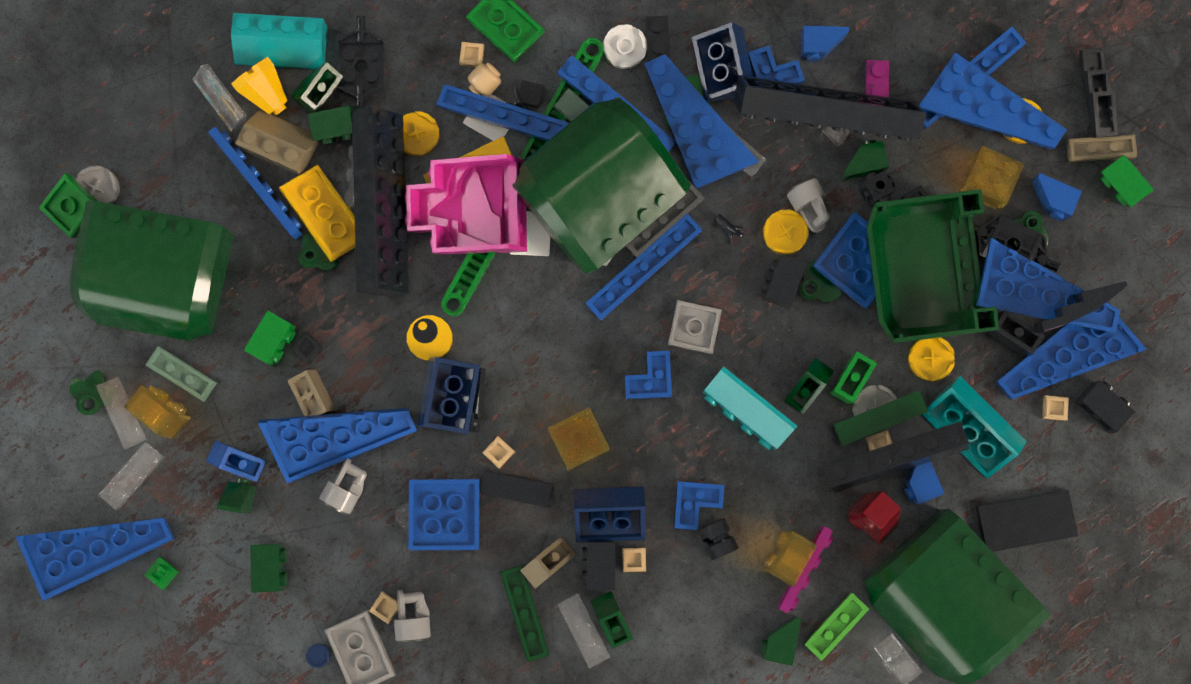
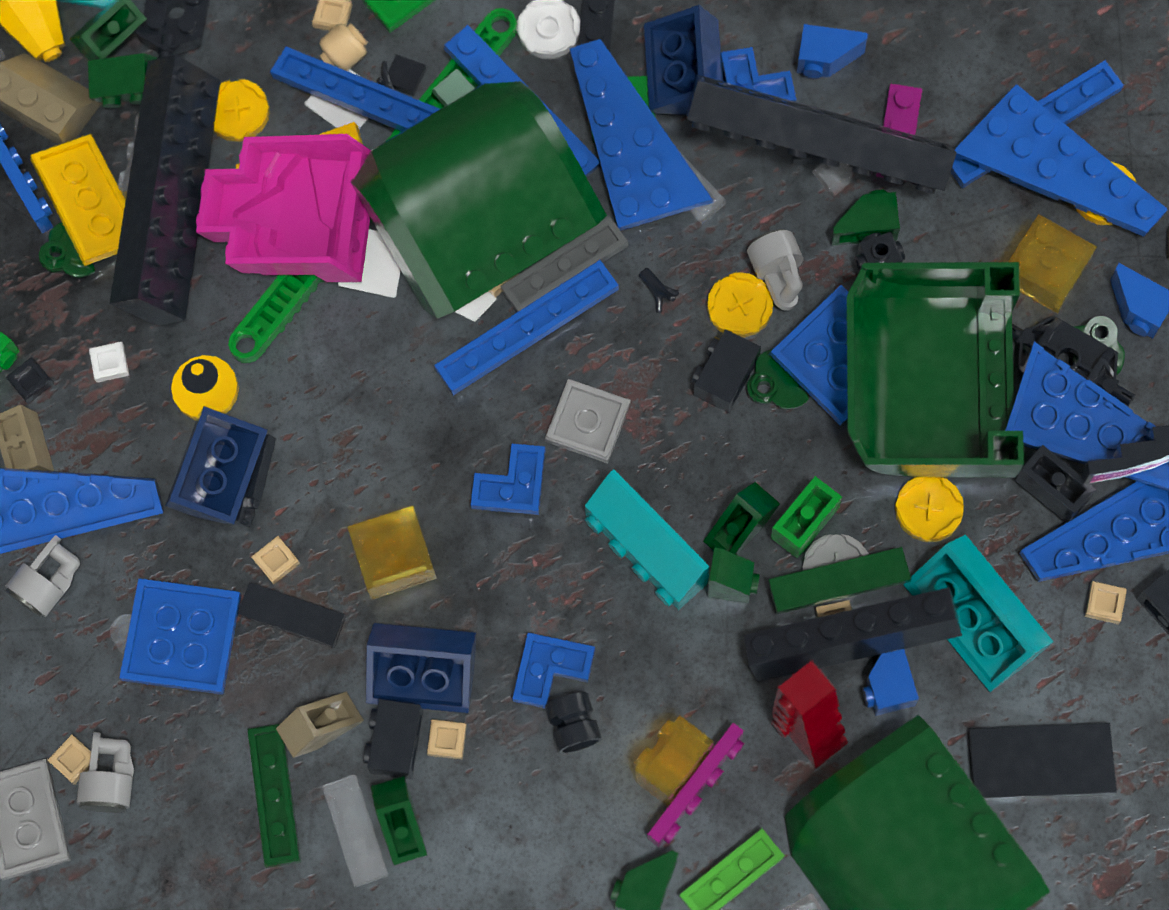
camera: 15 degrees right, 10 degrees down
none -> white tile [89,342,129,383]
none -> dark green slope [708,547,760,604]

